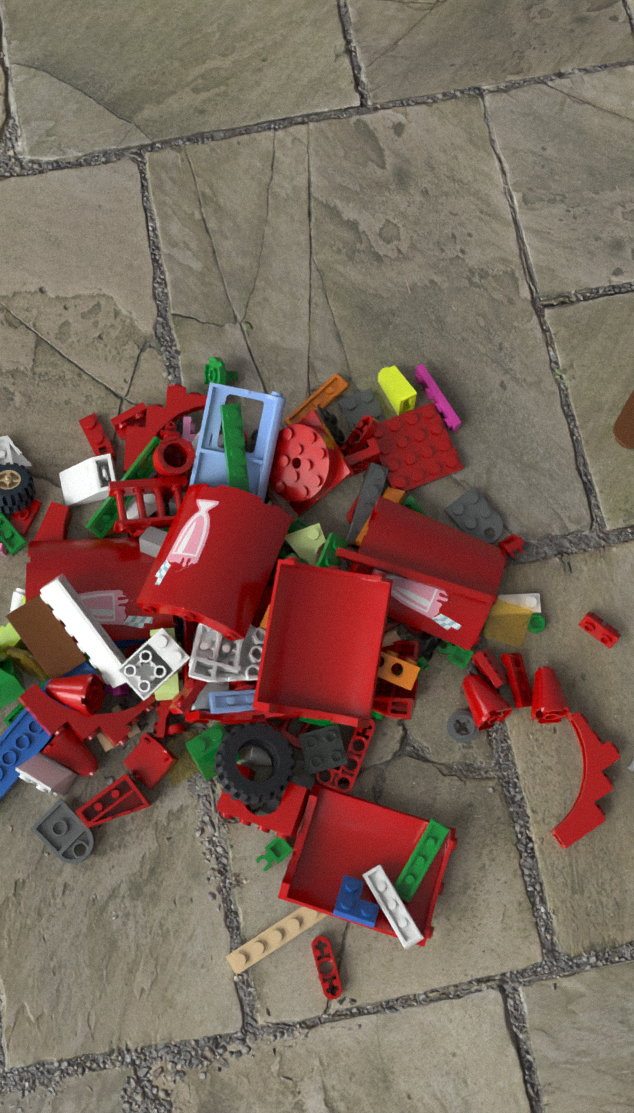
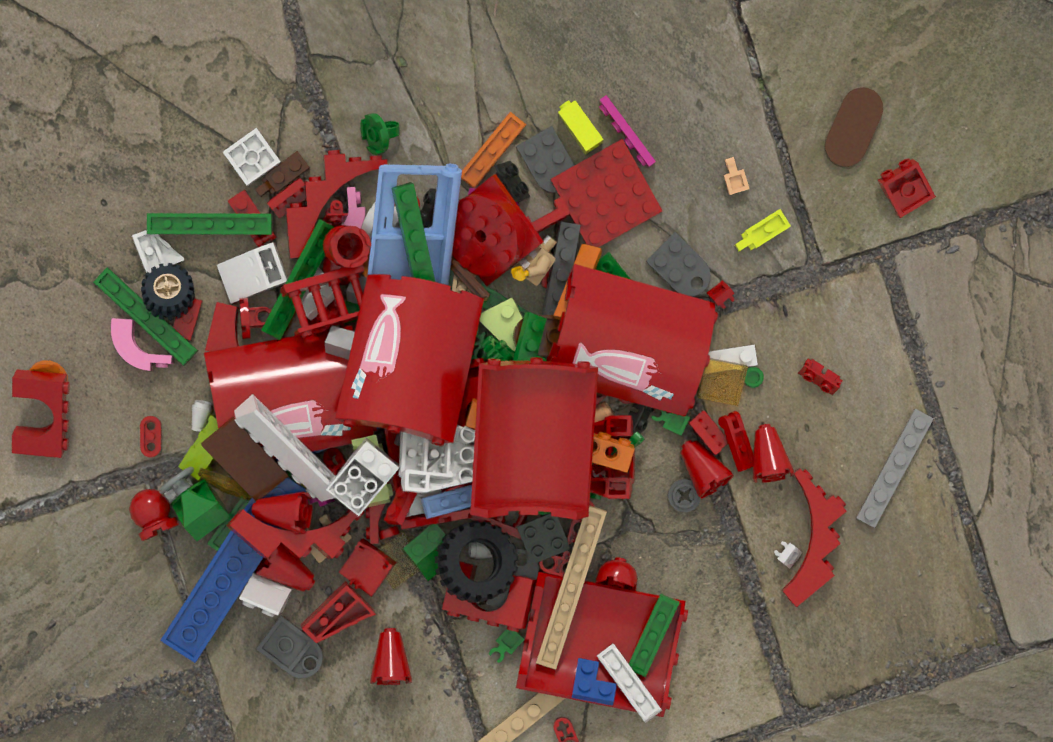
camera: 10 degrees left, 15 degrees up
red tile [334,547,493,604] -> none
red beam [340,415,378,457] -> none
none -> green plate [147,213,272,235]
none -> white piece [223,128,281,186]
none -> red tile [239,298,271,339]
none -> reddish brown hinge [255,151,310,197]
none -> red cone [370,628,412,685]
none -> tan torso [511,235,557,286]
none -> tan plate [536,505,607,669]
none -> red cylinder [595,557,638,591]
none -> light nougat plate [723,157,750,195]
none -> neon yellow hinge [734,209,791,252]
none -> white tile [774,541,802,569]

